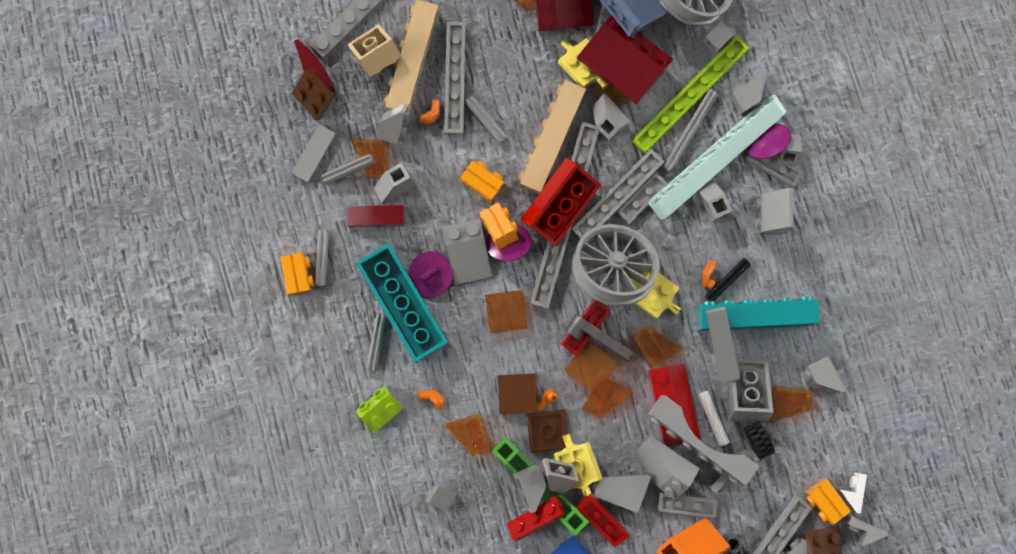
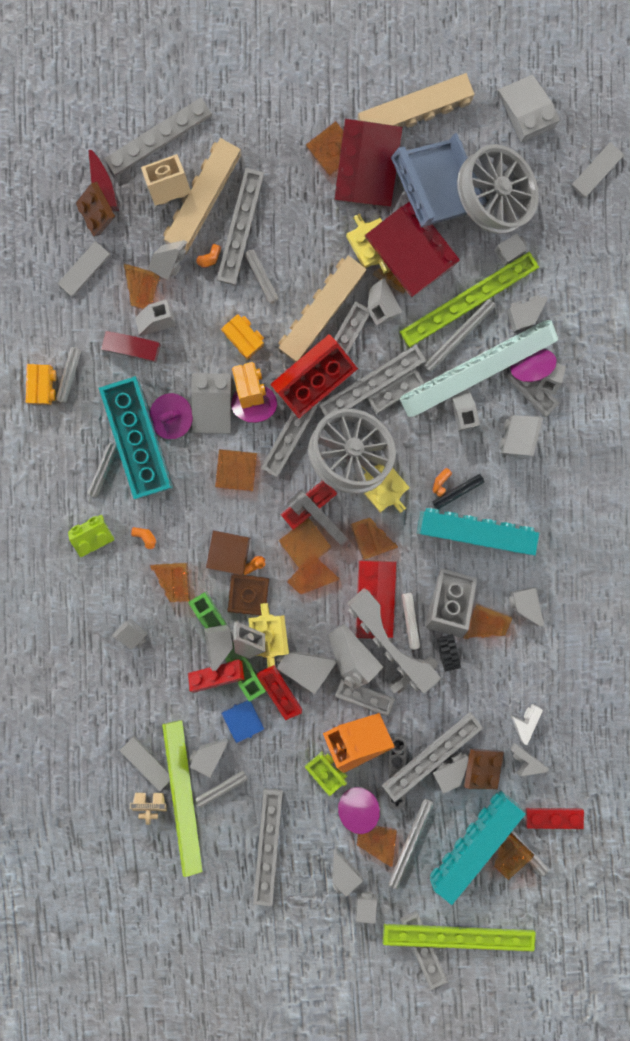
camera: 15 degrees right, 5 degrees up
light grey axle [321,154,374,184] -> none
light grey tile [705,307,740,383] -> none
light orange brick [805,478,851,525] -> none

